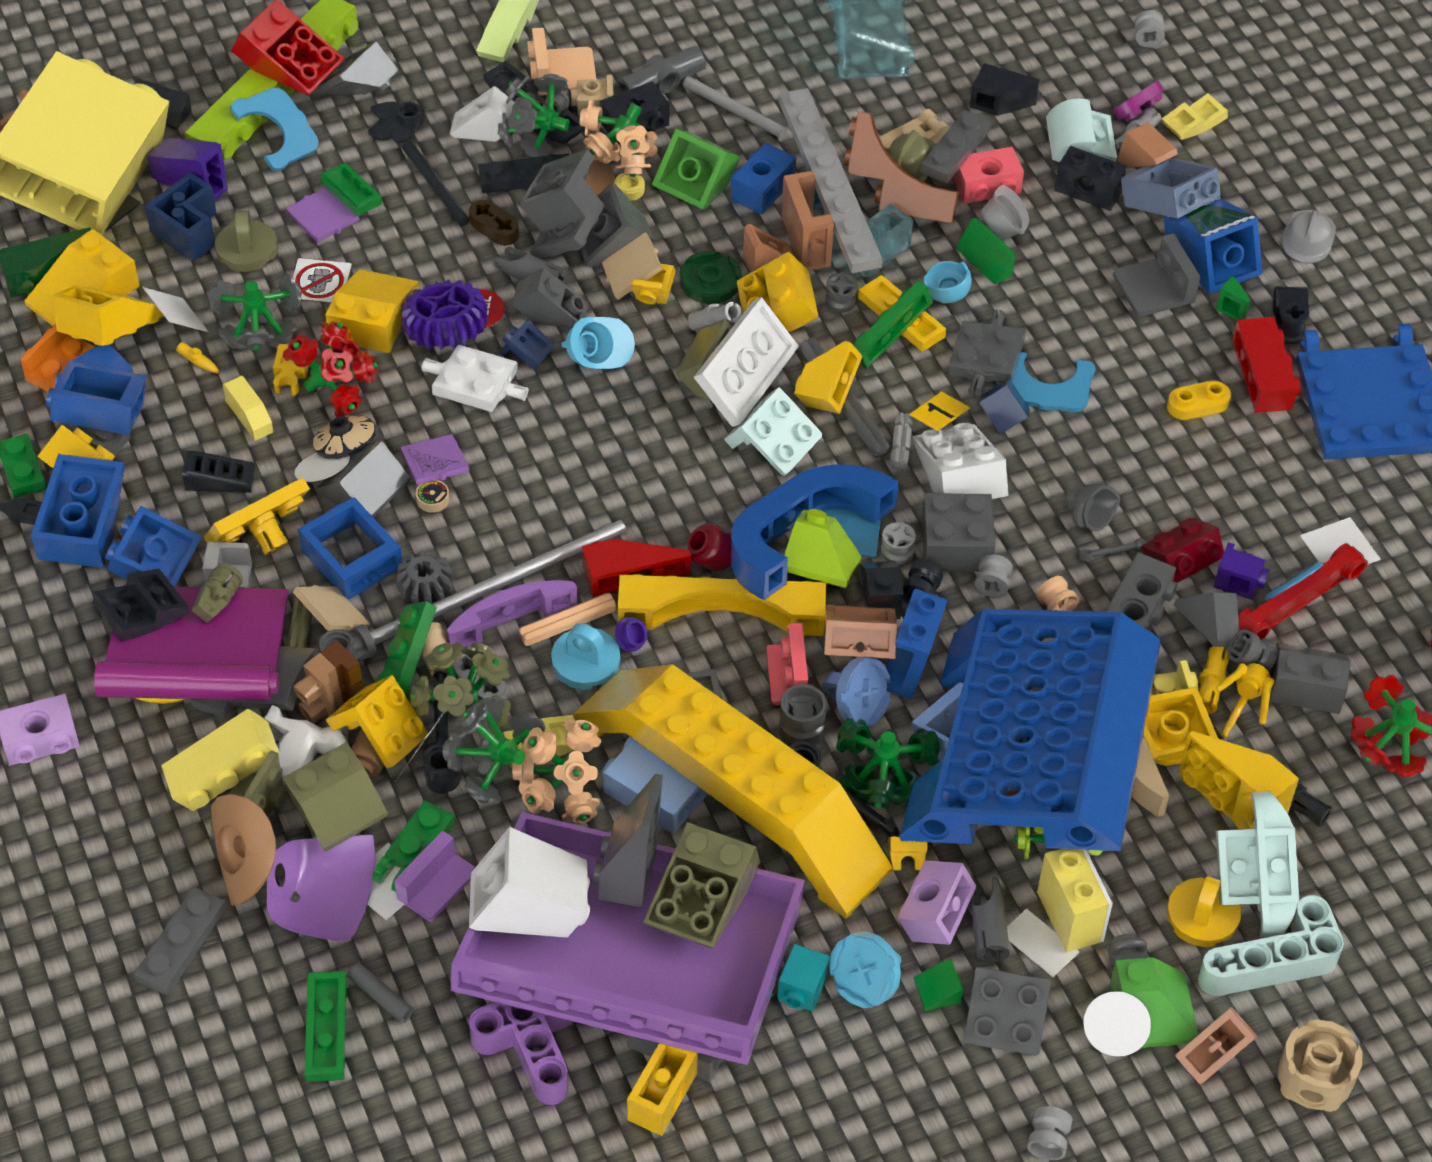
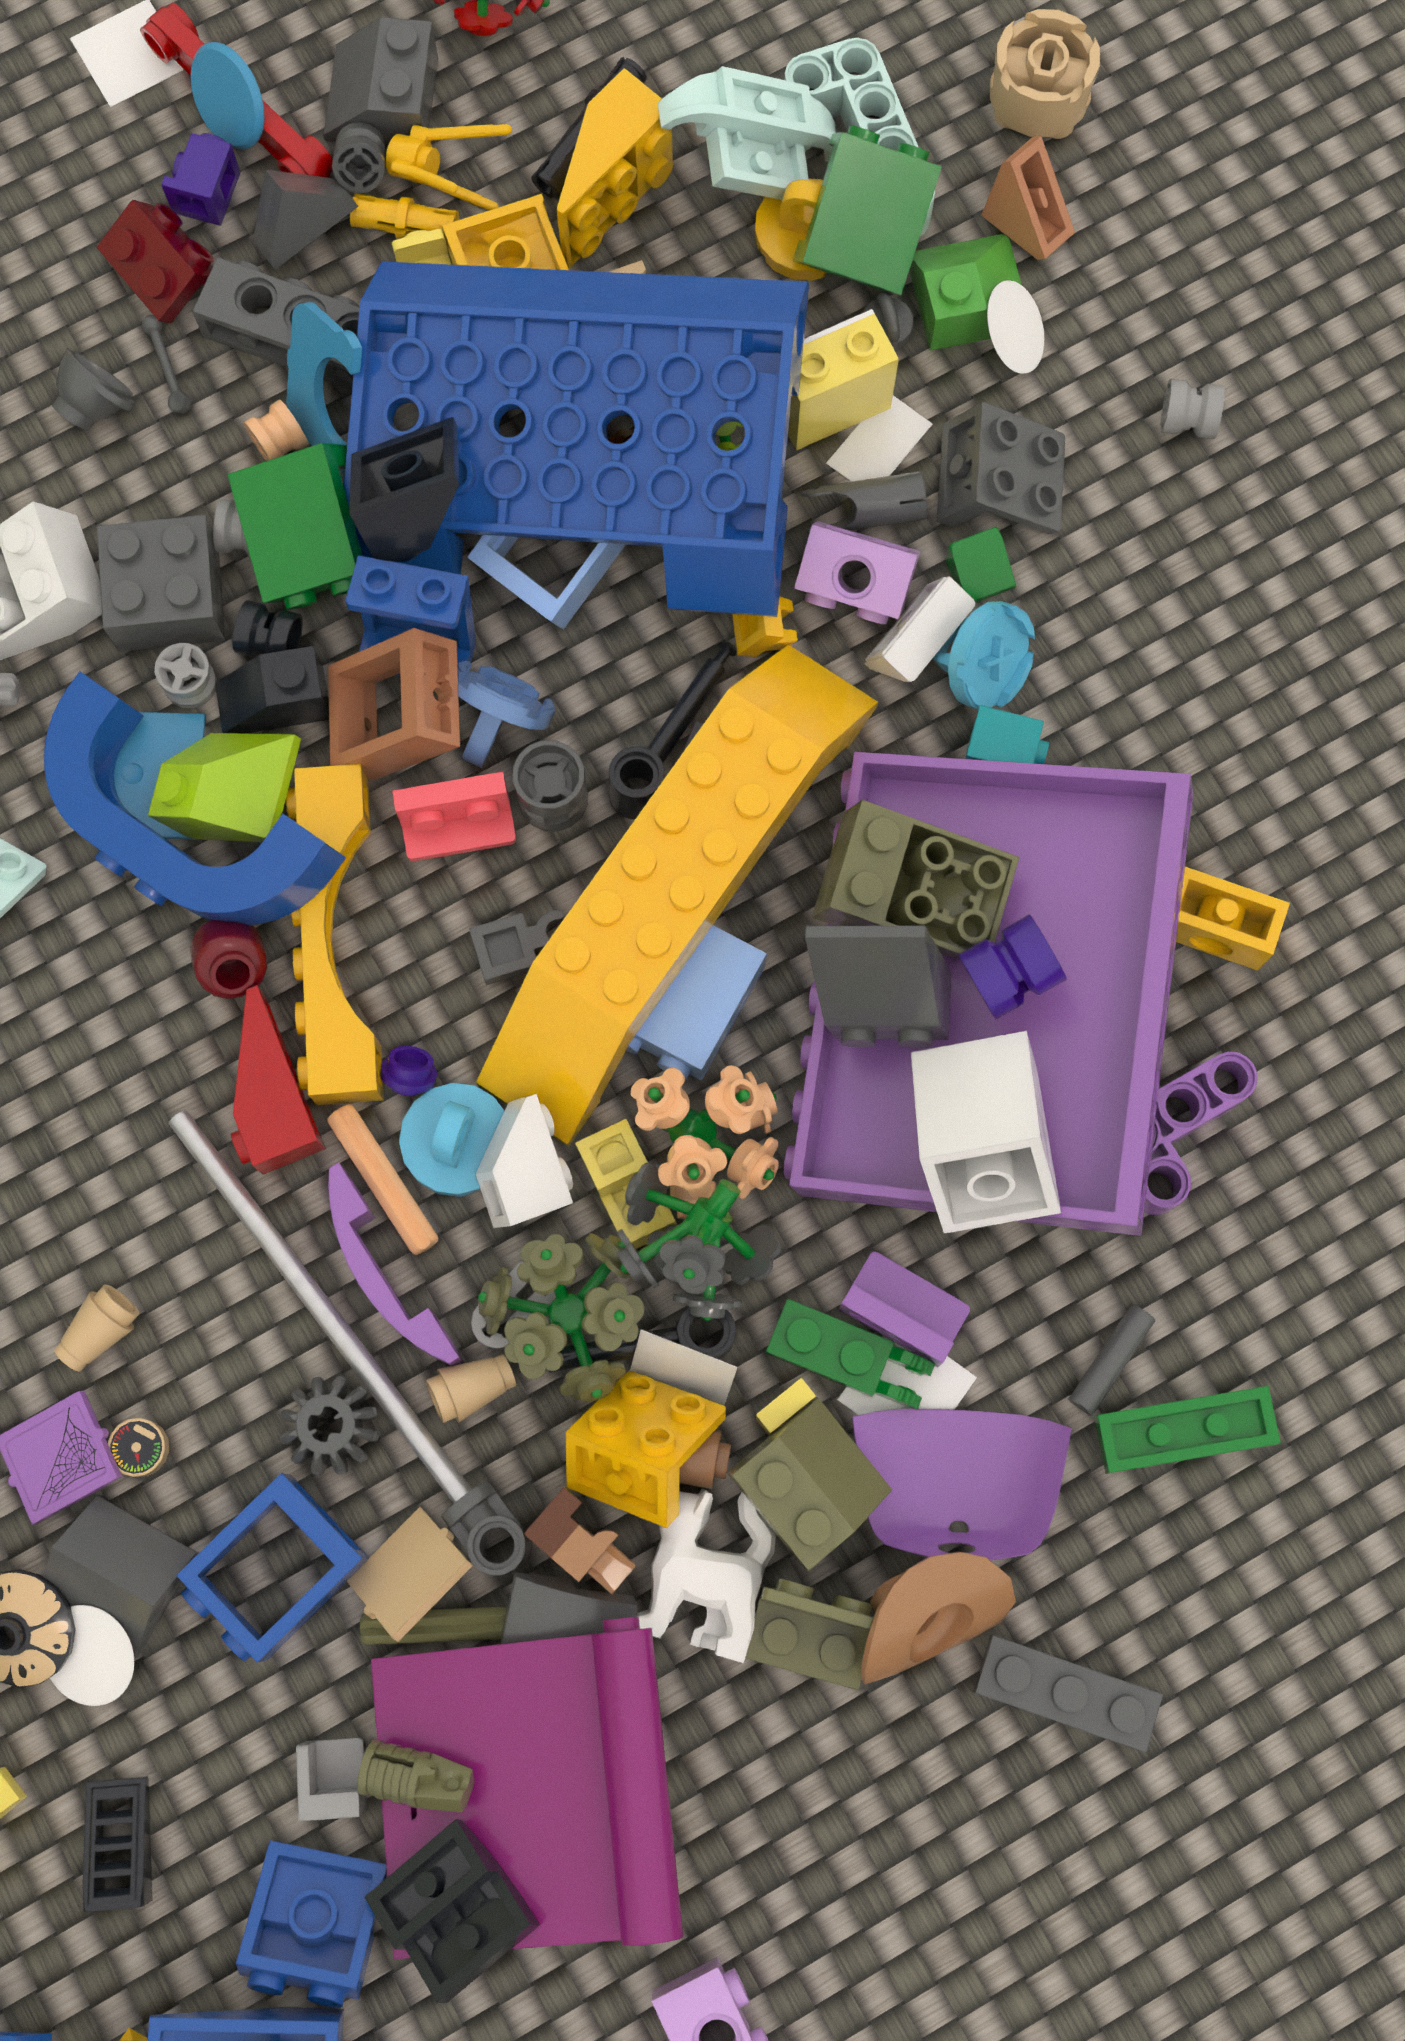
camera: 95 degrees left, 25 degrees up
light yellow brick [161,709,280,811] -> none
yellow plate [204,477,310,555] -> none
green plate [377,601,437,696] -> none
dark green plant [836,718,940,808] -> none
none -> tan cone [54,1284,139,1372]
none -> green panel [227,443,362,610]
none -> dark azure piece [286,302,362,473]
none -> black slope [349,417,459,562]
none -> white slope [476,1094,573,1228]
none -> light yellow tile [756,1378,816,1437]
none -> green panel [793,125,942,295]
none -> white slope [865,576,975,682]
none -> dark purple wheel [958,914,1067,1020]

